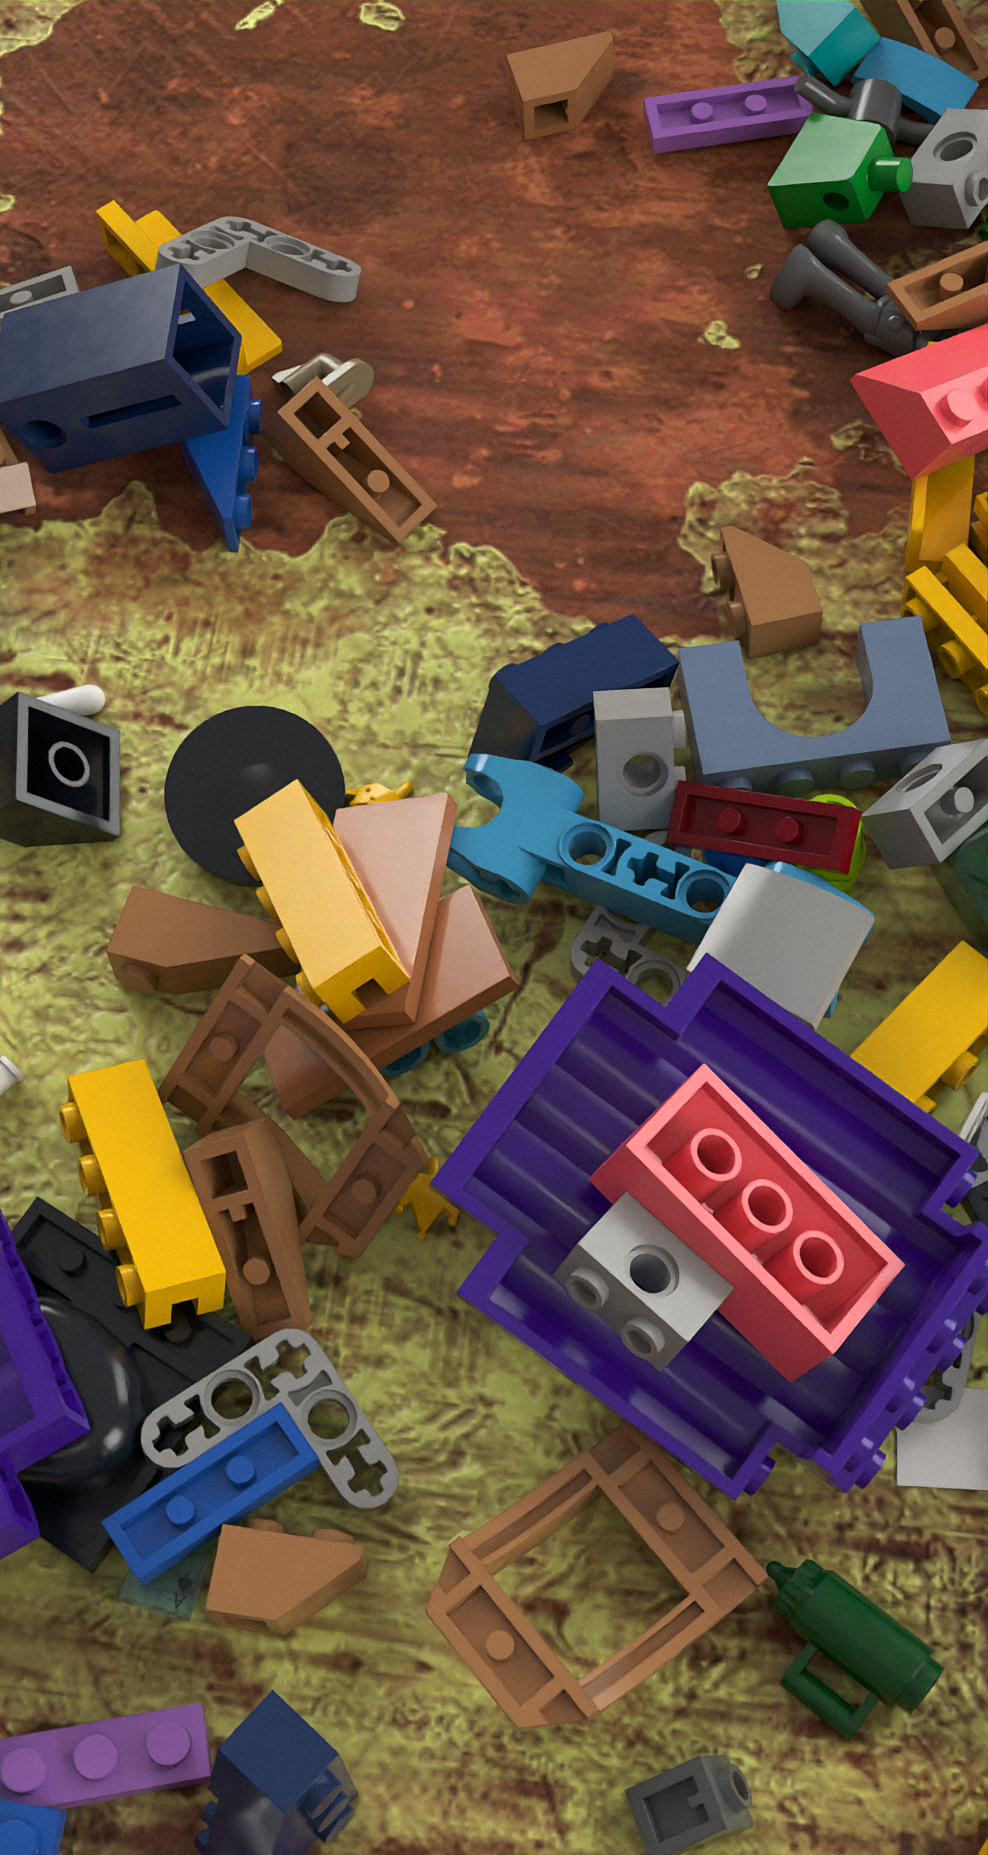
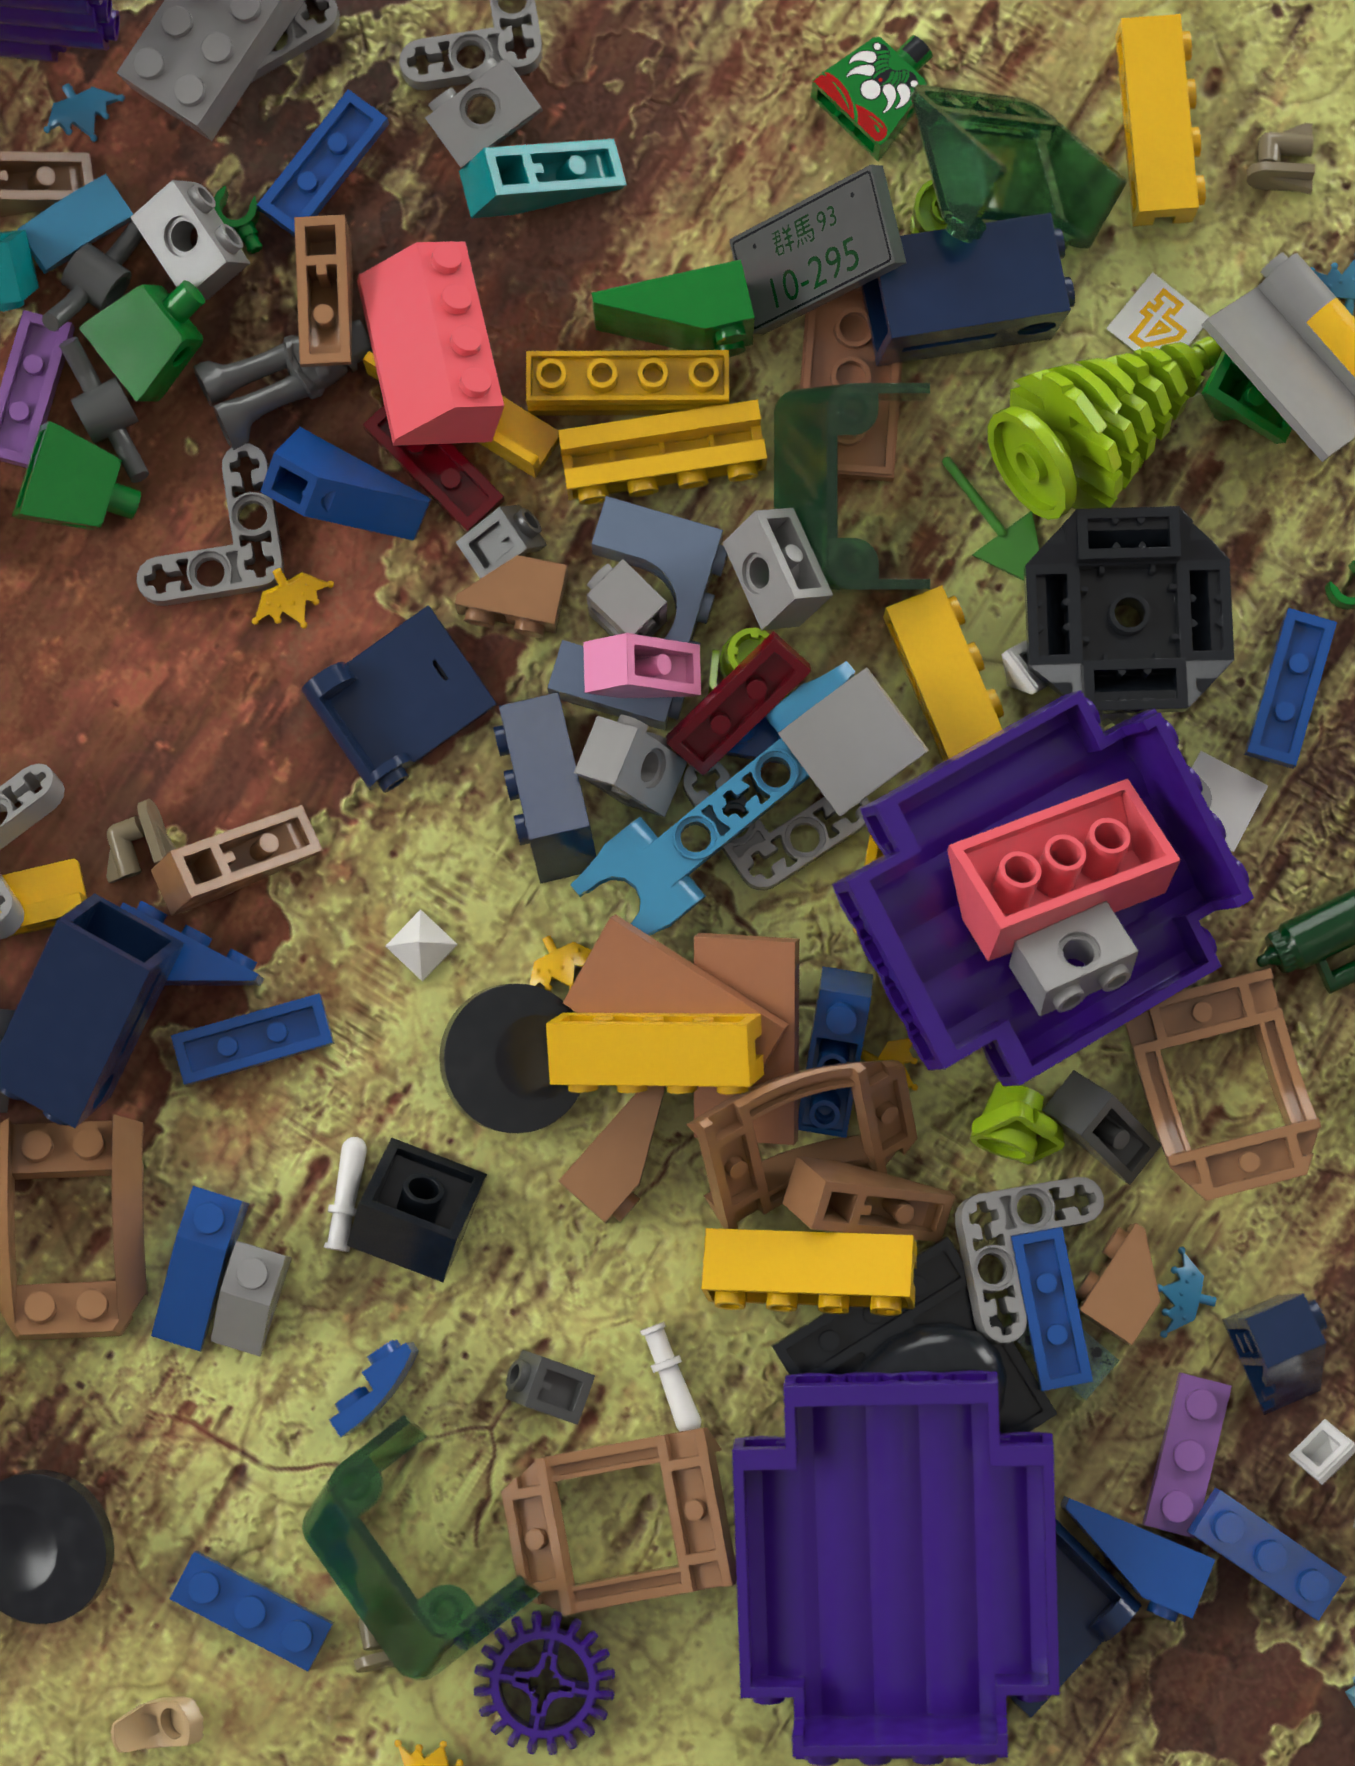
camera: 70 degrees left, 20 degrees up
none -> green torso [12,421,141,530]
none -> dark grey piece [59,337,149,483]
none -> light grey beam [136,444,284,606]
none -> blue plate [171,993,335,1086]
none -> yellow piece [252,568,334,629]
none -> blue slope [260,427,431,540]
none -> dark blue door [301,605,498,793]
none -> dark red plate [363,405,505,533]
none -> white slope [385,909,458,982]
none -> bracket [456,505,547,579]
none -> bright pink slope [583,633,701,698]
none -> light grey brick [586,559,667,637]
none -> blue slope [798,966,873,1138]
none -> lime piece [970,1082,1065,1165]
none -> dark grey slope [1042,1070,1161,1185]
none -> dark azure piece [1157,1247,1216,1338]

